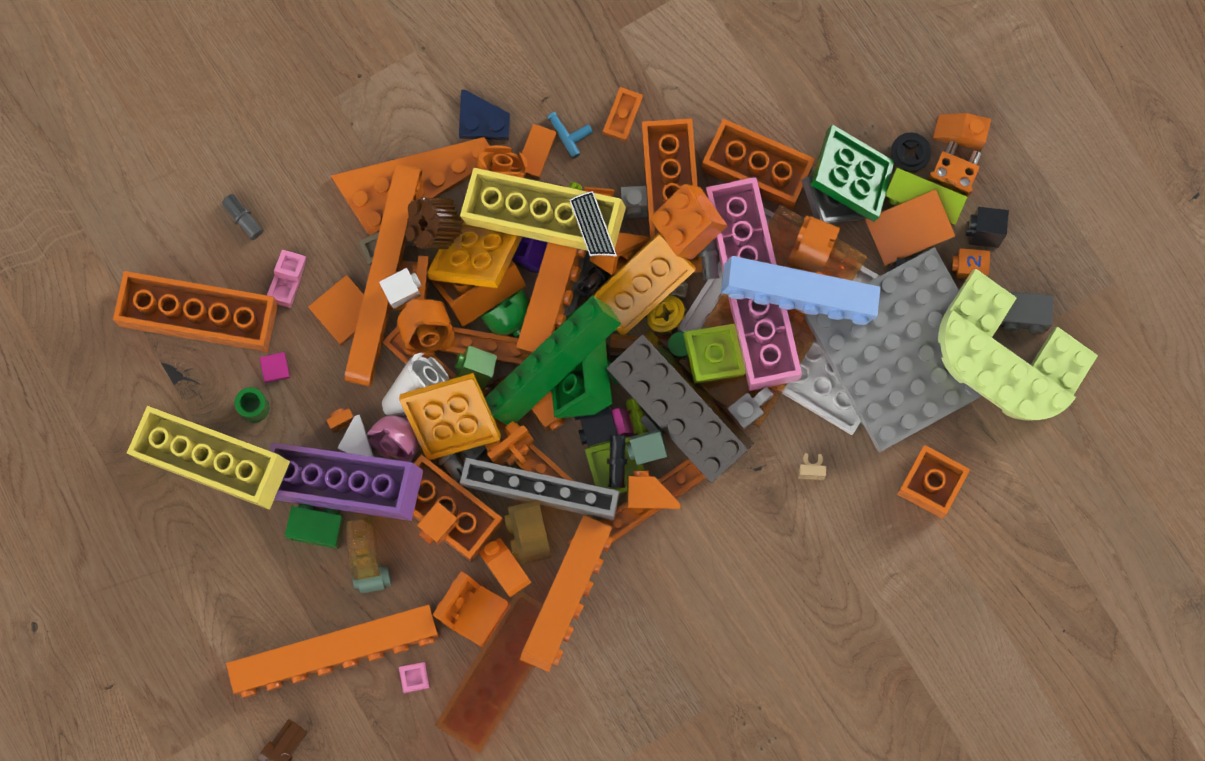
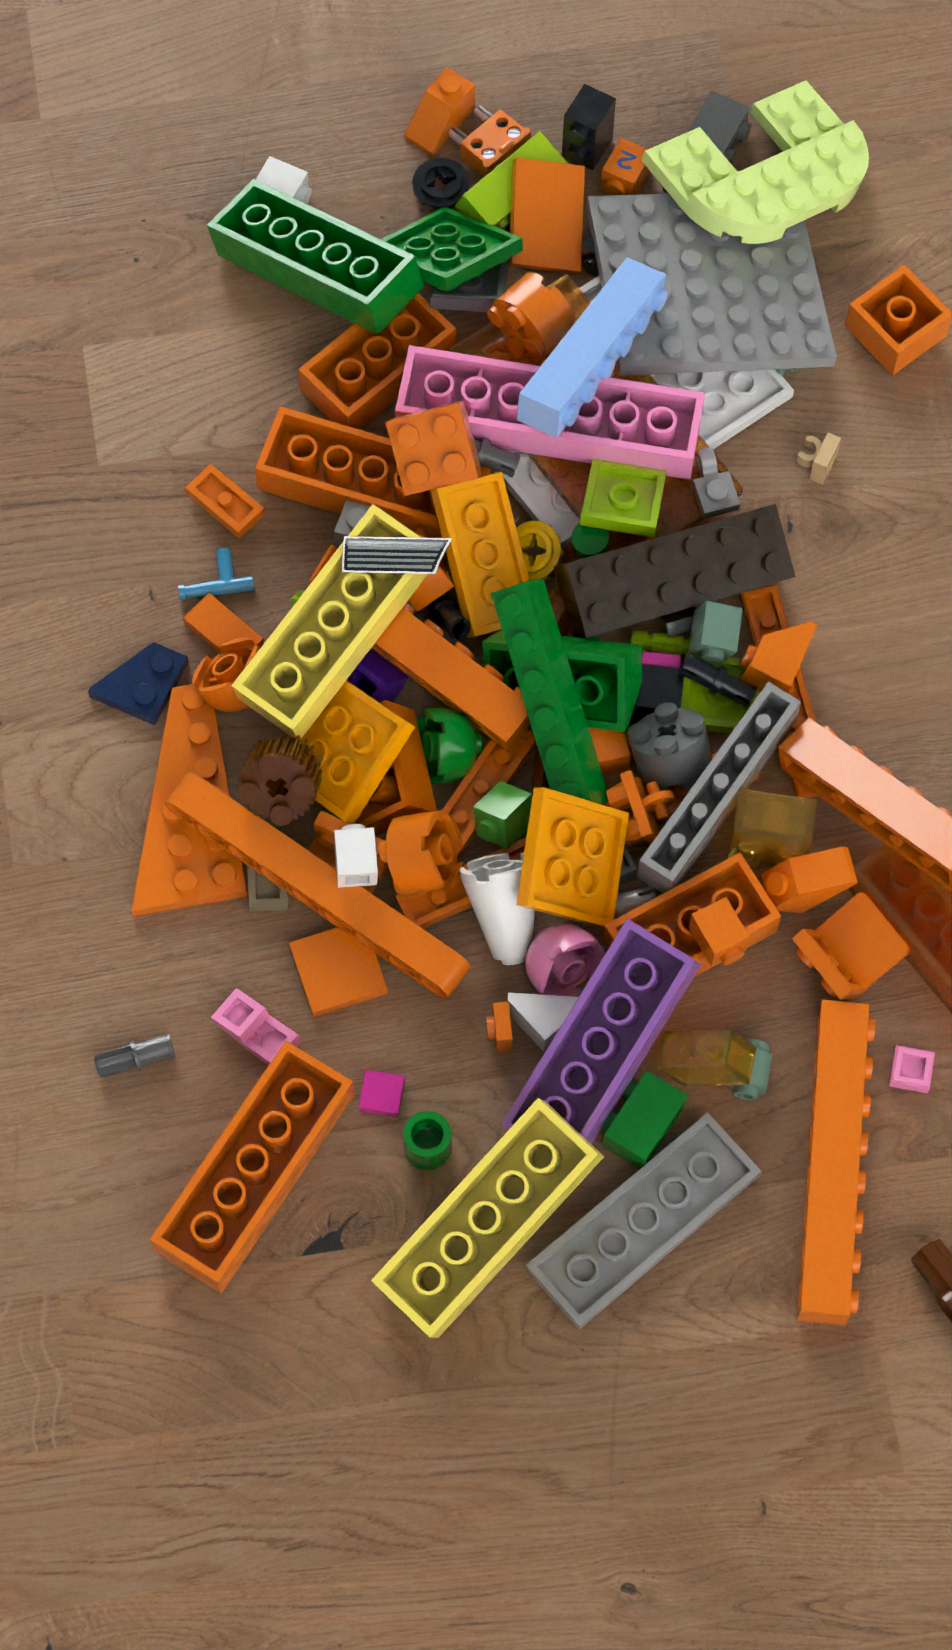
camera: 70 degrees left, 10 degrees down
none -> green brick [207,179,424,335]
none -> white brick [256,156,312,204]
none -> light grey plate [525,1112,762,1330]
none -> dark grey brick [627,703,712,791]

